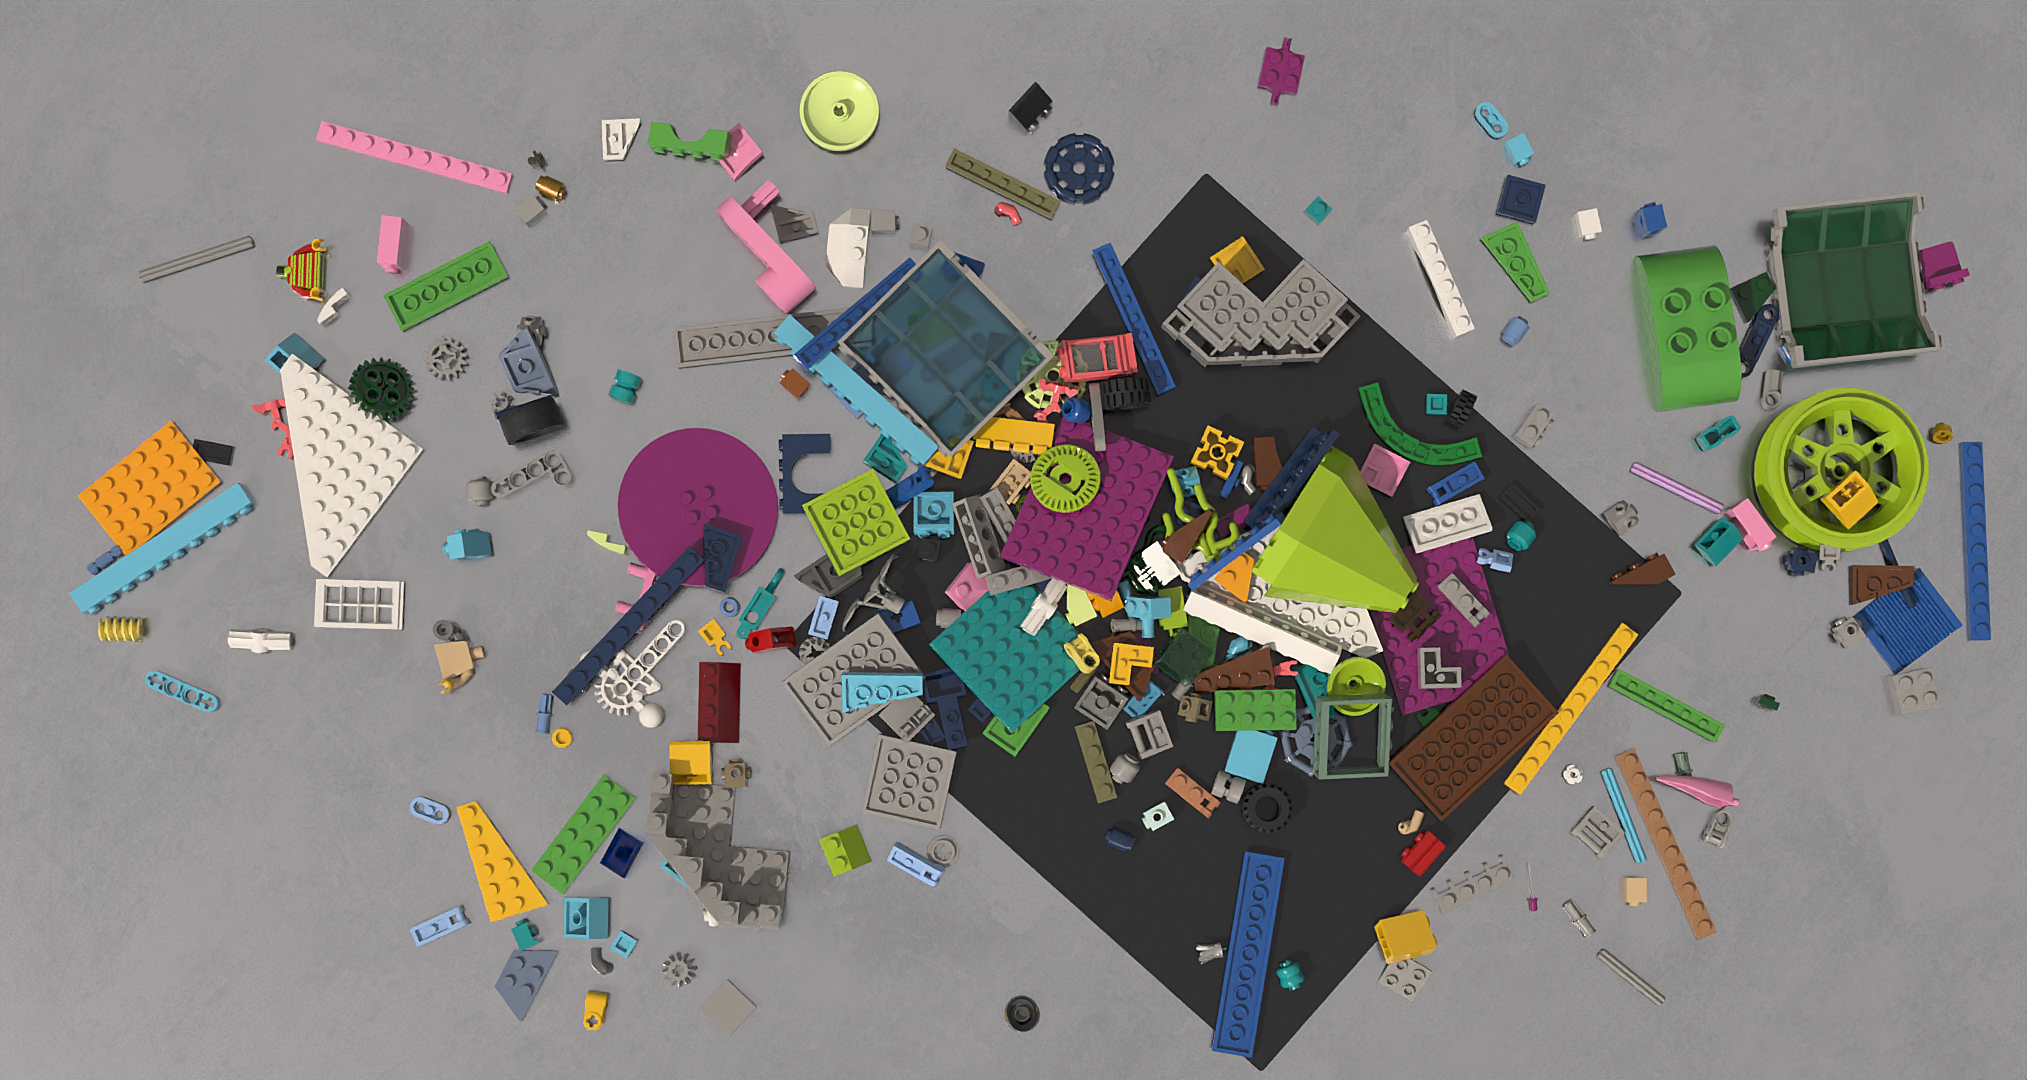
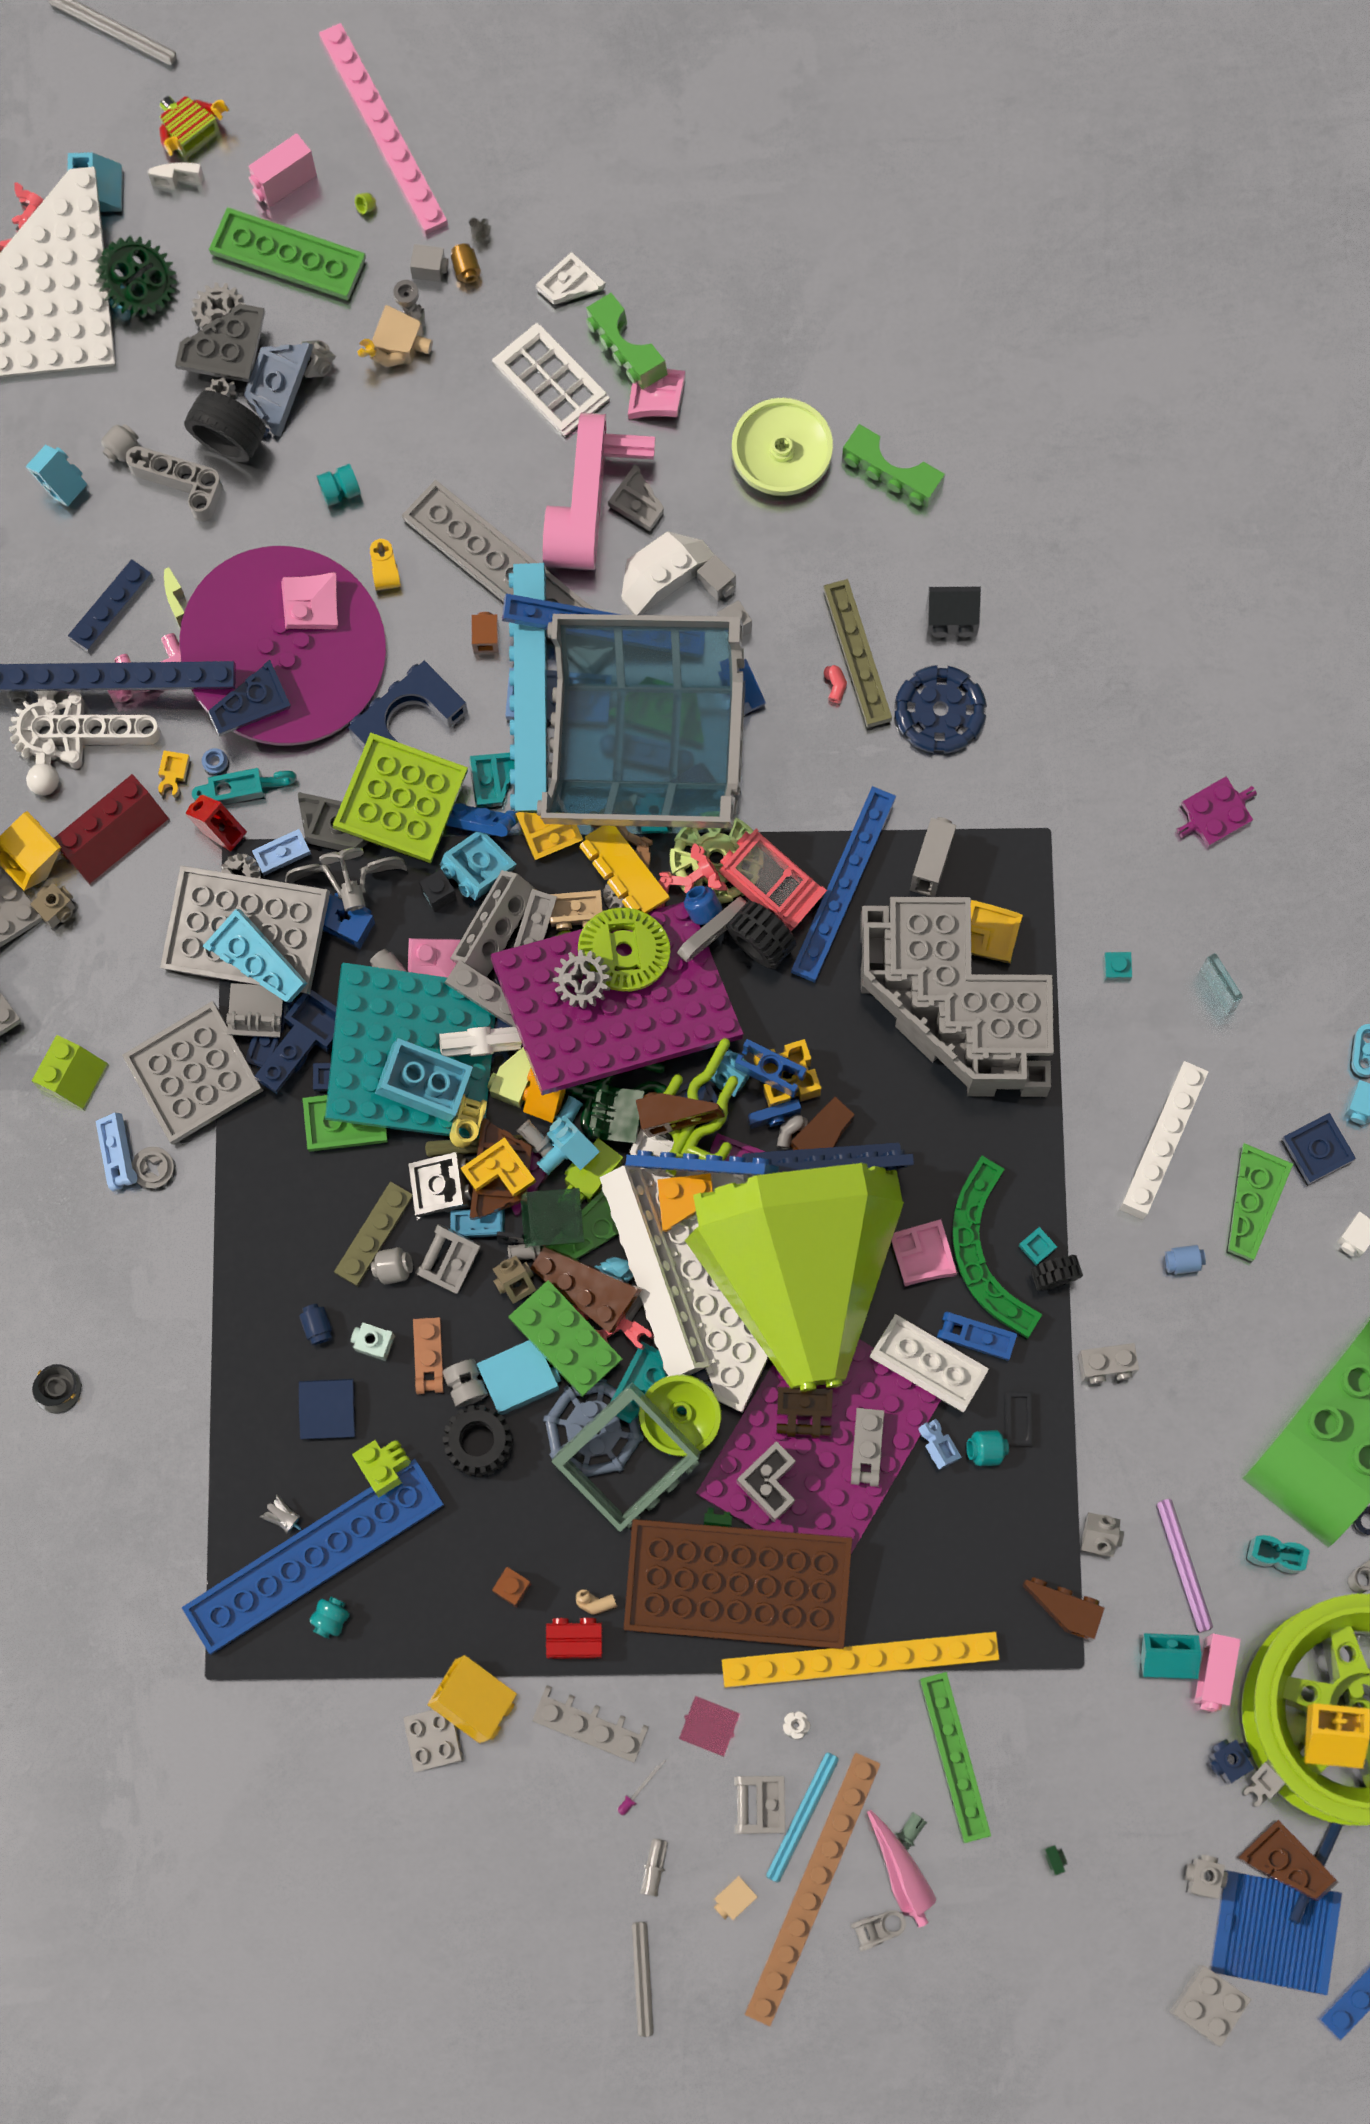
camera: 55 degrees right, 10 degrees down
none -> dark blue plate [68,559,153,653]
none -> dark grey plate [175,304,265,382]
none -> bright pink plate [281,572,338,629]
none -> dark blue slope [299,1379,355,1439]
none -> lime hinge [352,1440,411,1498]
none -> lime hinge [355,193,376,214]
none -> tan torso [357,280,433,367]
none -> yellow piece [370,539,401,591]
none -> medium azure brick [375,1038,473,1122]
none -> white piece [492,323,610,437]
none -> dark orange brick [492,1567,532,1607]
none -> light grey gear [553,950,612,1009]
none -> clear pink piece [679,1696,740,1757]
none -> blue piece [735,1039,807,1098]
none -> bright green arch [842,424,945,508]
none -> light grey brick [910,817,956,897]
none -> clear light blue tile [1199,953,1243,1015]

